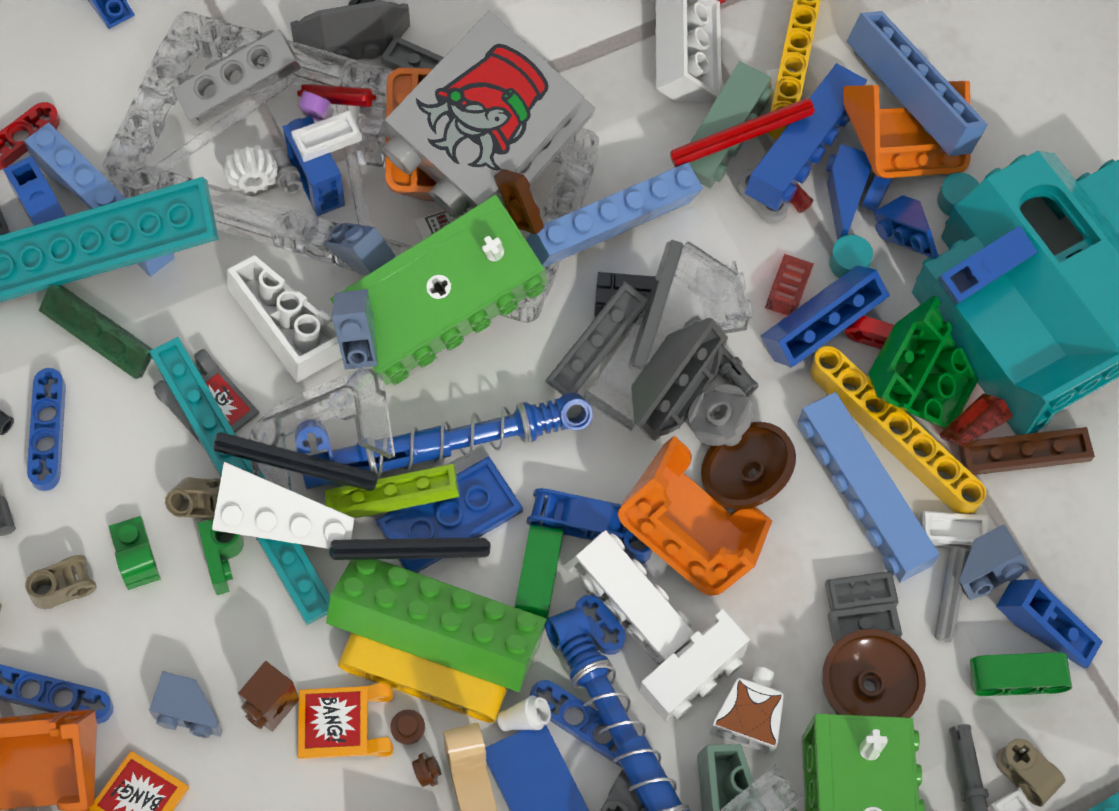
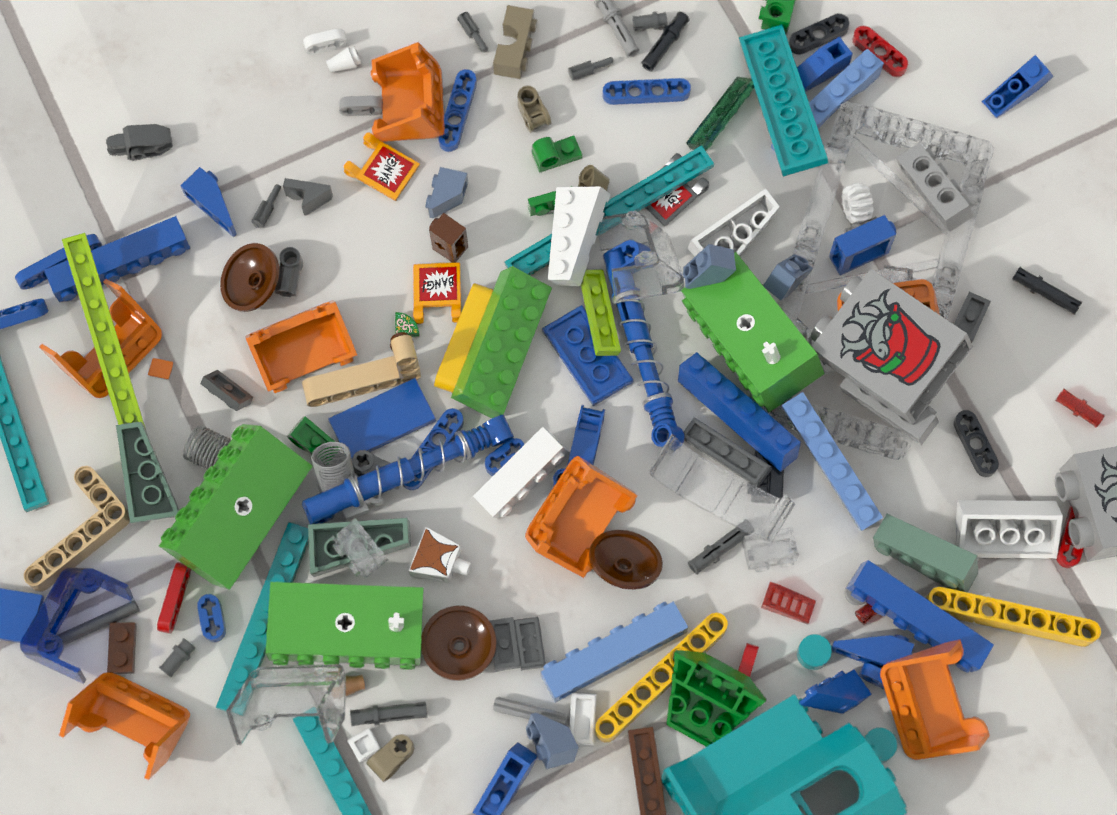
camera: 95 degrees right, 5 degrees up
black axle [213,432,378,491] -> none
dark grey wedge [290,1,410,65] -> none
white tile [291,110,362,162] -> none
red axle [297,84,376,107] -> none
medium lavender beam [298,91,334,122] -> none
black axle [329,538,491,560] -> none
reddish brown plate [390,710,425,745] -> none
reddish brown plate [494,169,544,234] -> none
white cone [497,695,551,732] -> none
green beam [515,524,564,618] -> none
dark grey tile [628,240,684,368] -> none
dark grey wedge [631,318,728,441] -> none
white wedge [639,608,750,722] -> none
red axle [670,98,815,167] -> none
light grey plate [688,384,754,446] -> none
blue brick [760,265,890,368] -> none
medium blue brick [846,11,988,156] -> none
blue slope [937,226,1038,306] -> none
clear red slope [939,393,1013,446] -> none
green beam [970,652,1072,696] -> none
none -> green tile [395,312,420,337]
none -> blue brick [678,352,801,472]
none -> black beam [954,410,999,477]

